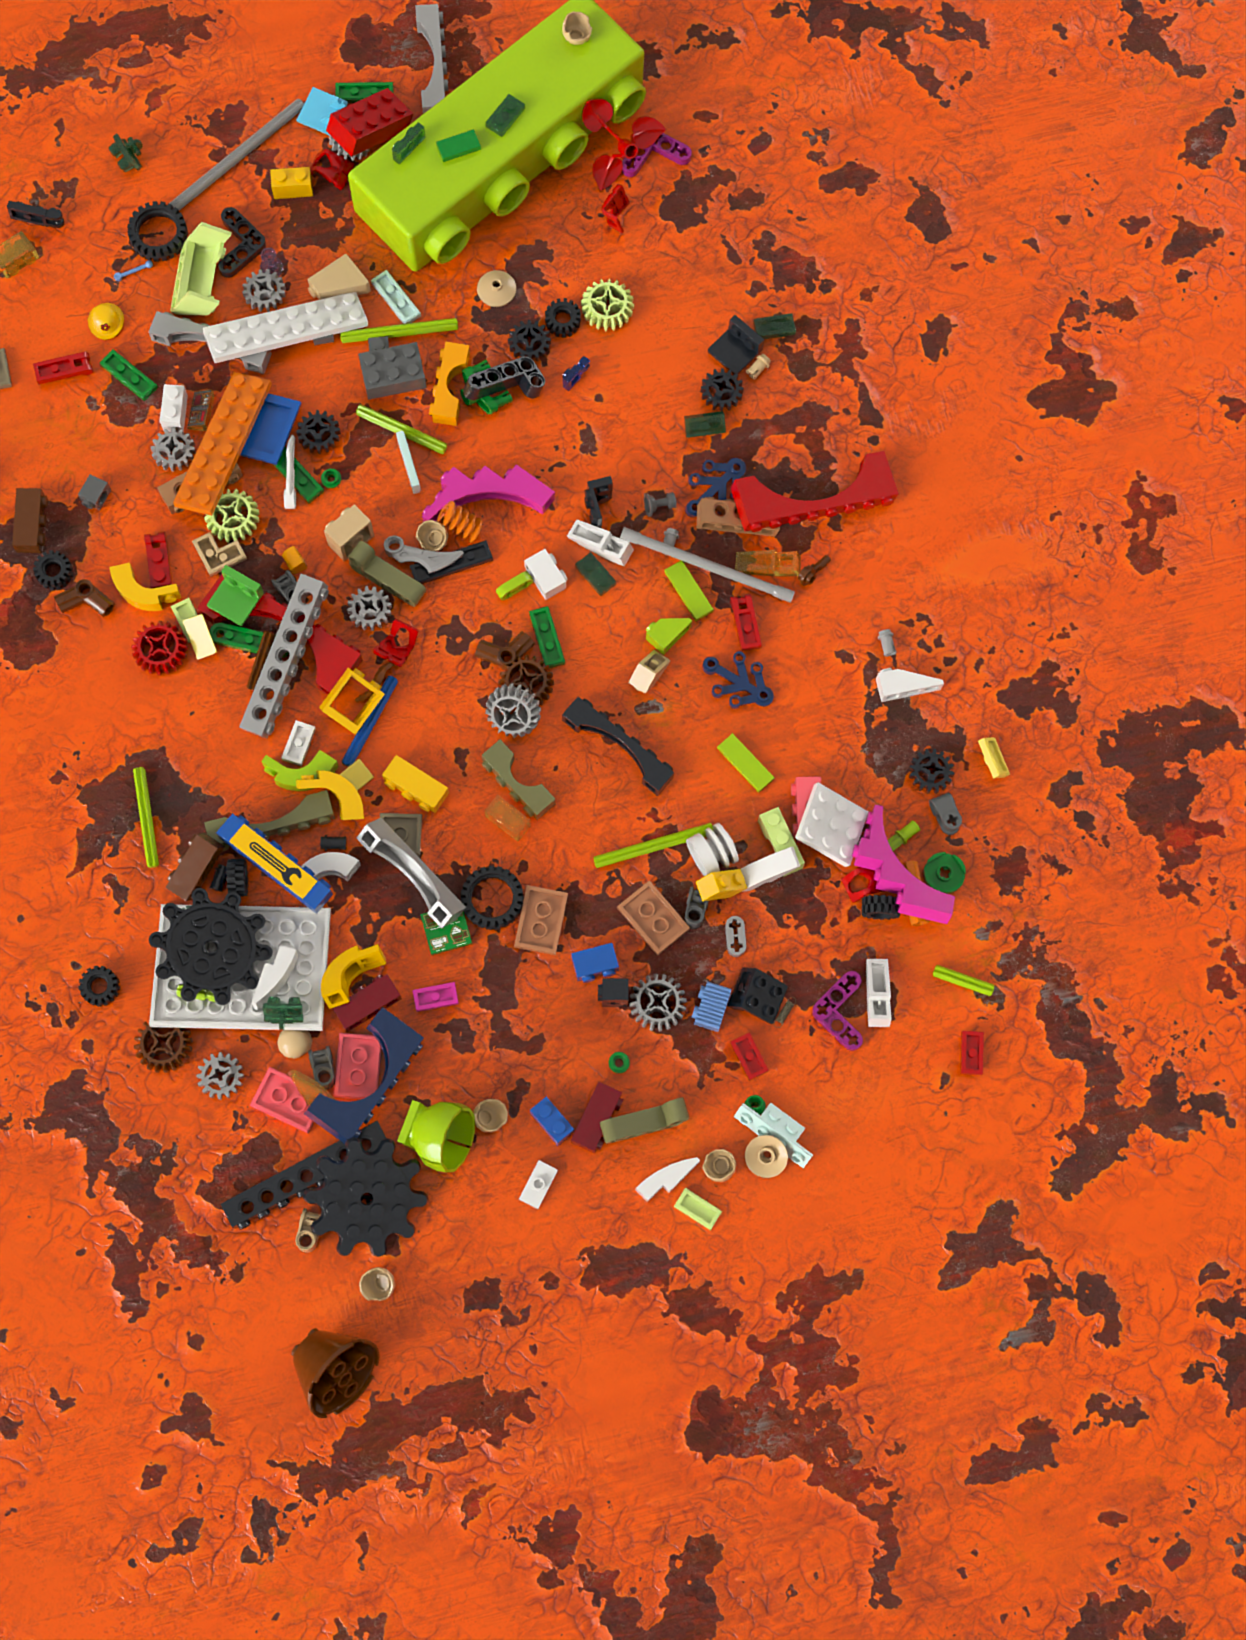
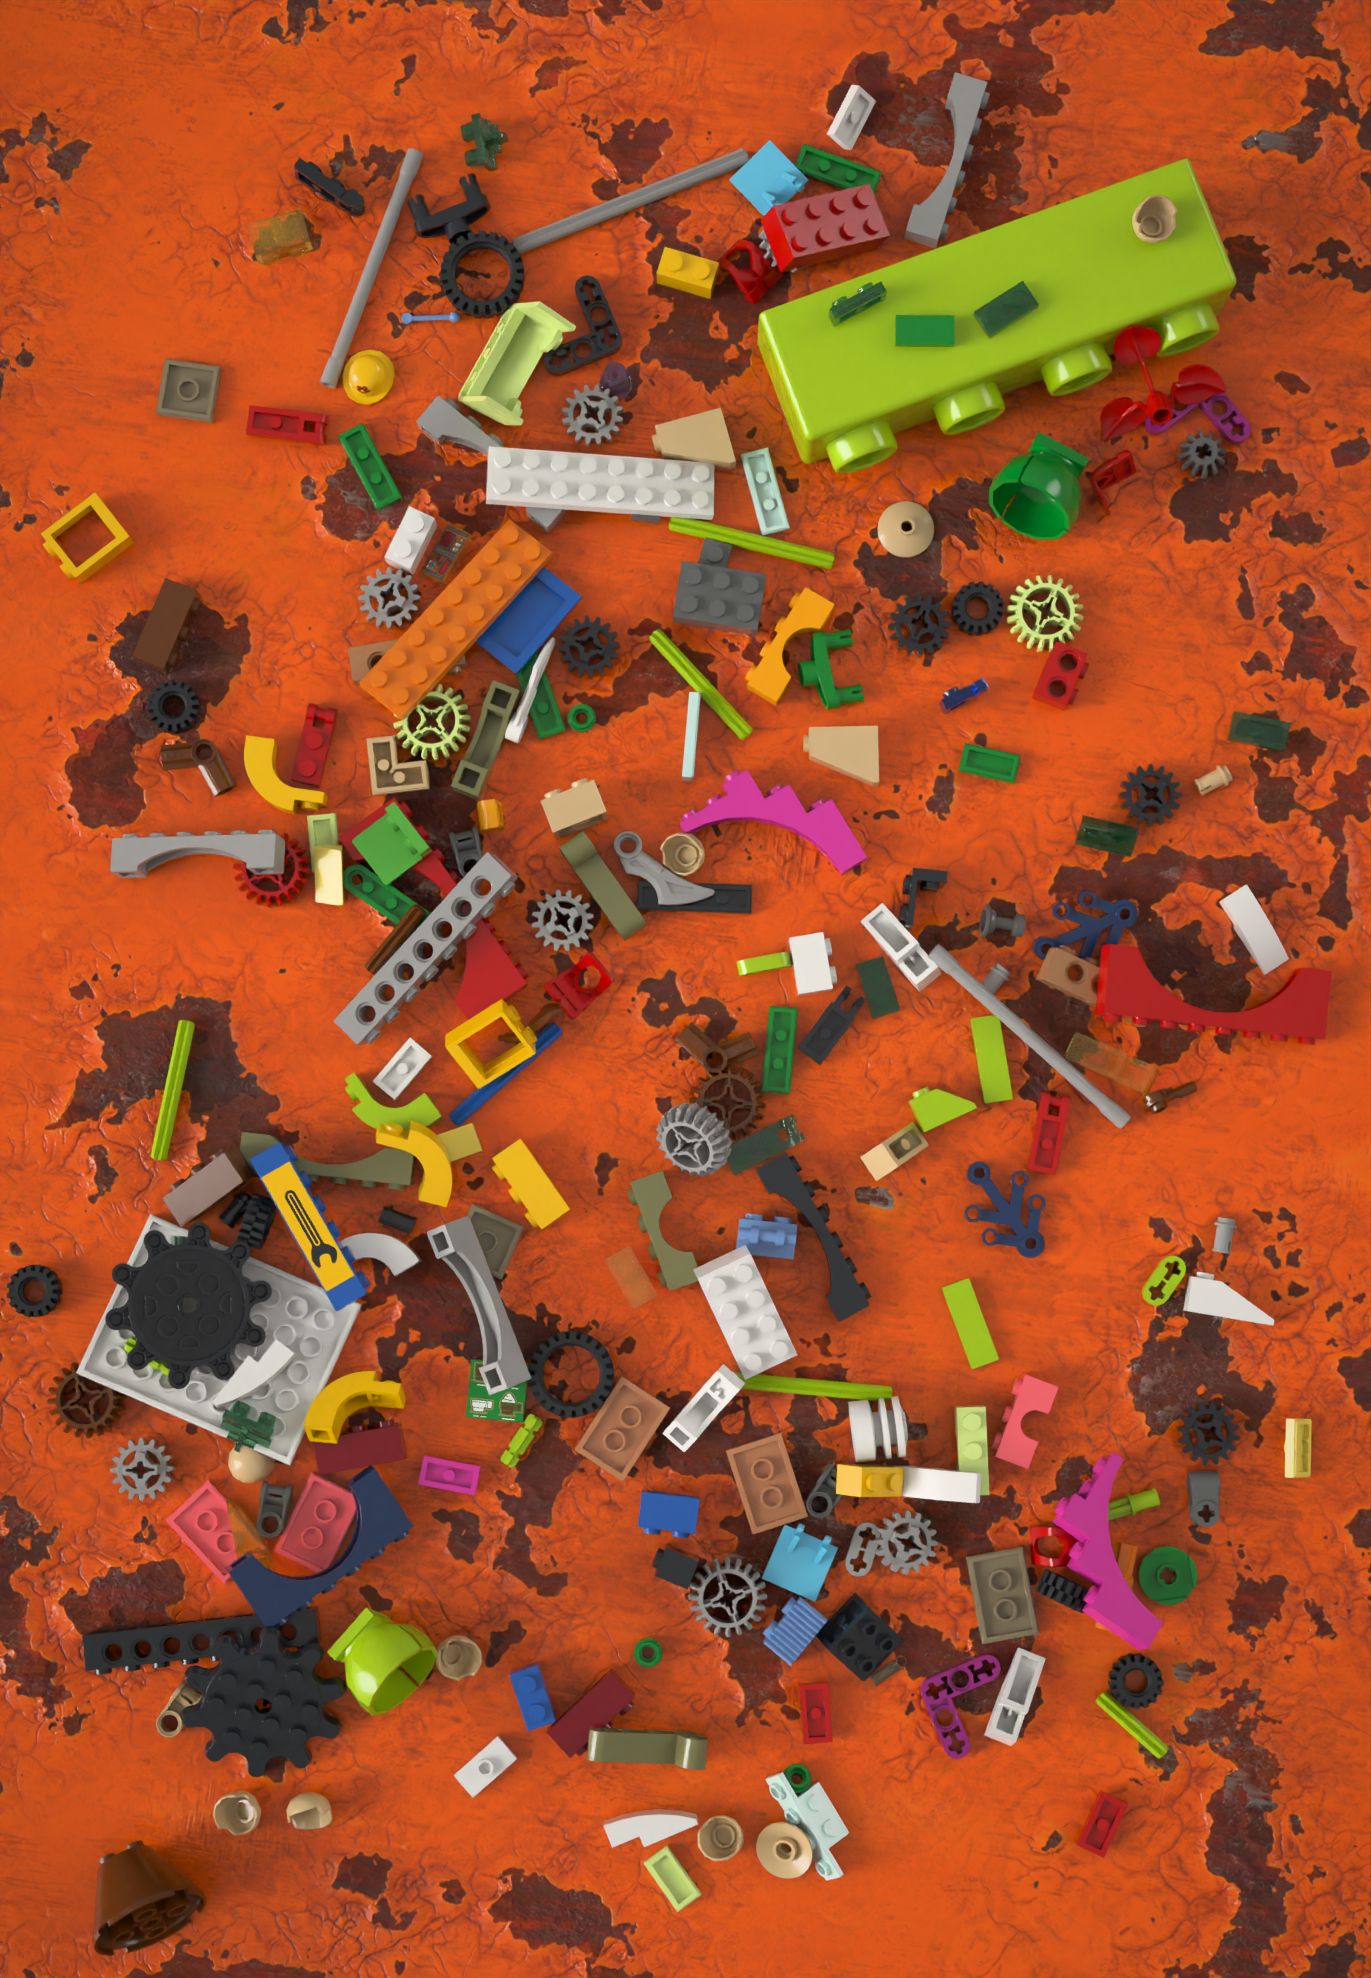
camera: 30 degrees right, 10 degrees up
dark grey brick [78,474,111,510] -> none
orange piece [437,501,482,543] -> none
black beam [463,357,545,400] -> none
black bracket [708,315,764,375] -> none
white plate [795,782,868,867] -> none
none -> light grey arch [110,830,285,878]
none -> tan hair [286,1792,332,1830]
none -> light grey piece [320,148,424,389]
none -> black connector [407,173,490,244]
none -> olive arch [451,680,521,801]
none -> lime axle [500,1414,543,1468]
none -> white arch [662,1364,745,1452]
none -> white brick [693,1245,797,1380]
none -> clear green plate [726,1114,806,1176]
none -> medium blue brick [736,1213,797,1259]
none -> medium azure plate [762,1523,838,1602]
none -> black hinge [797,985,866,1065]
none -> tan slope [803,726,879,787]
none -> white plate [827,85,876,150]
none -> light grey gear [874,1510,938,1575]
none -> green tile [958,743,1021,784]
none -> dark tan tile [965,1546,1040,1644]
none -> green plate [989,432,1089,540]
none -> red brick [1032,641,1089,711]
none -> black tyre [1108,1653,1163,1709]
none -> lime beam [1142,1256,1186,1305]
none -> dark grey gear [1177,430,1227,479]
none -> white slope [1219,884,1289,975]

